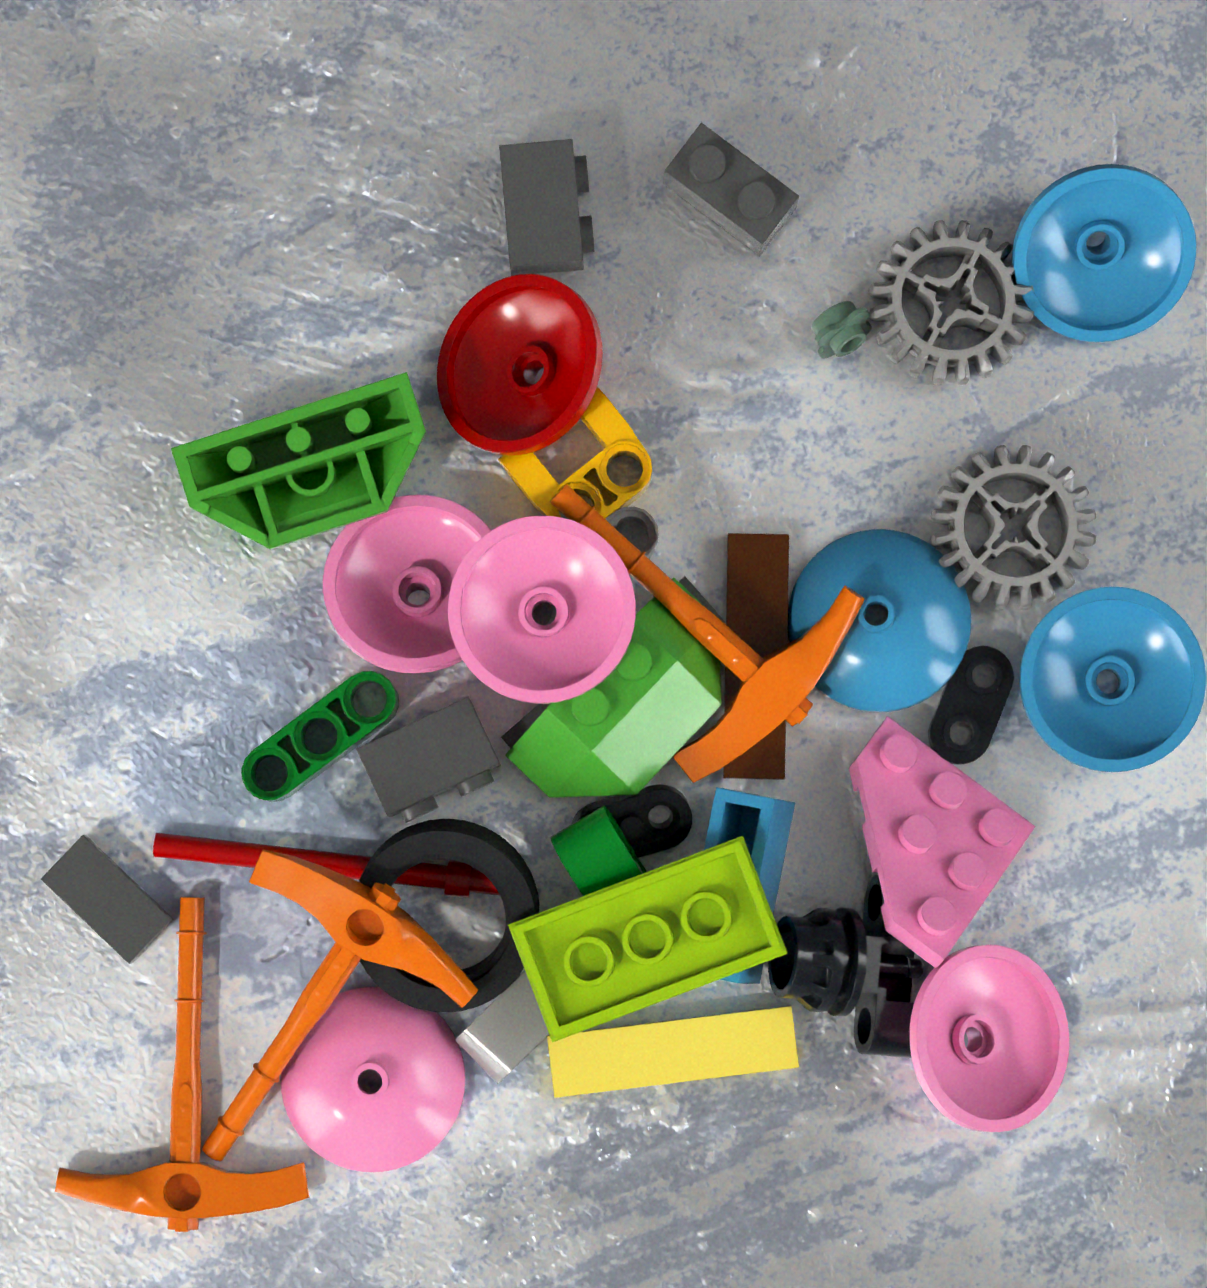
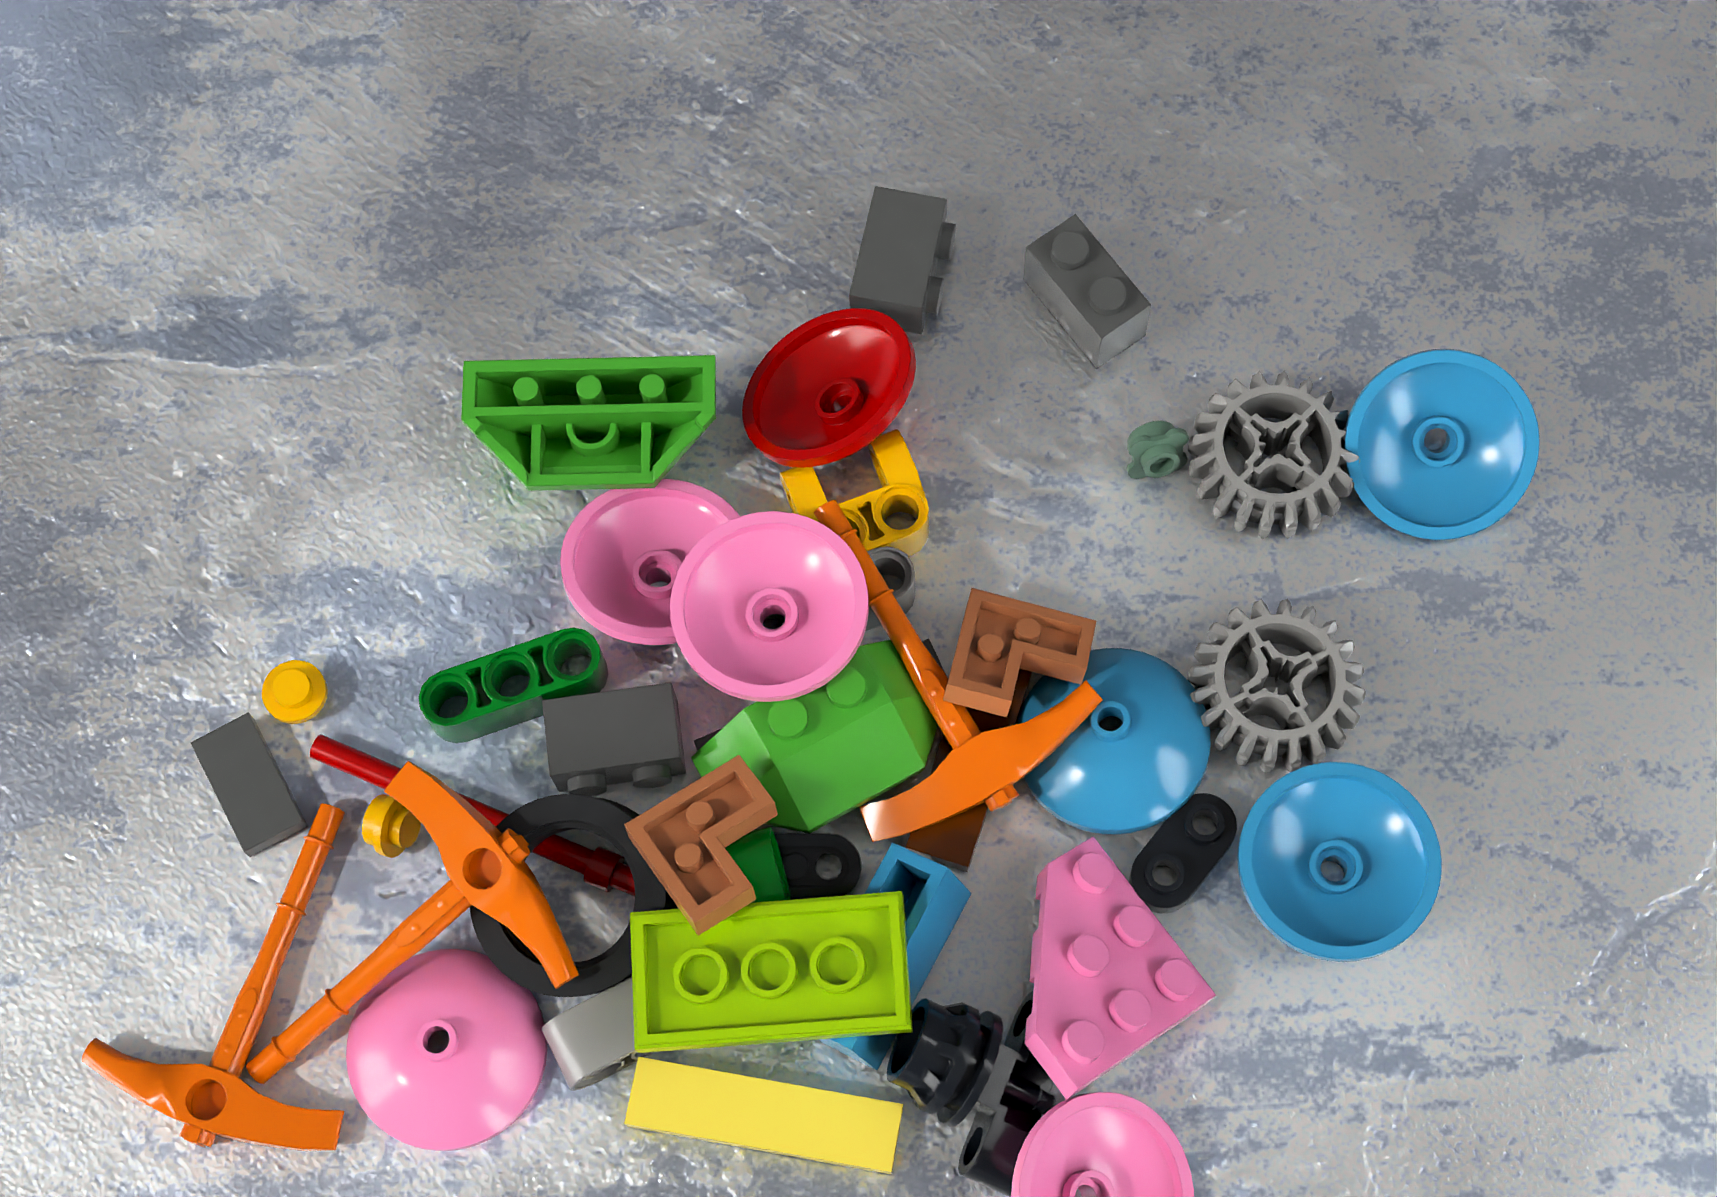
camera: 20 degrees right, 15 degrees down
none -> yellow plate [262,660,328,724]
none -> yellow plate [362,794,421,858]
none -> nougat plate [624,755,778,936]
none -> nougat plate [943,588,1097,717]

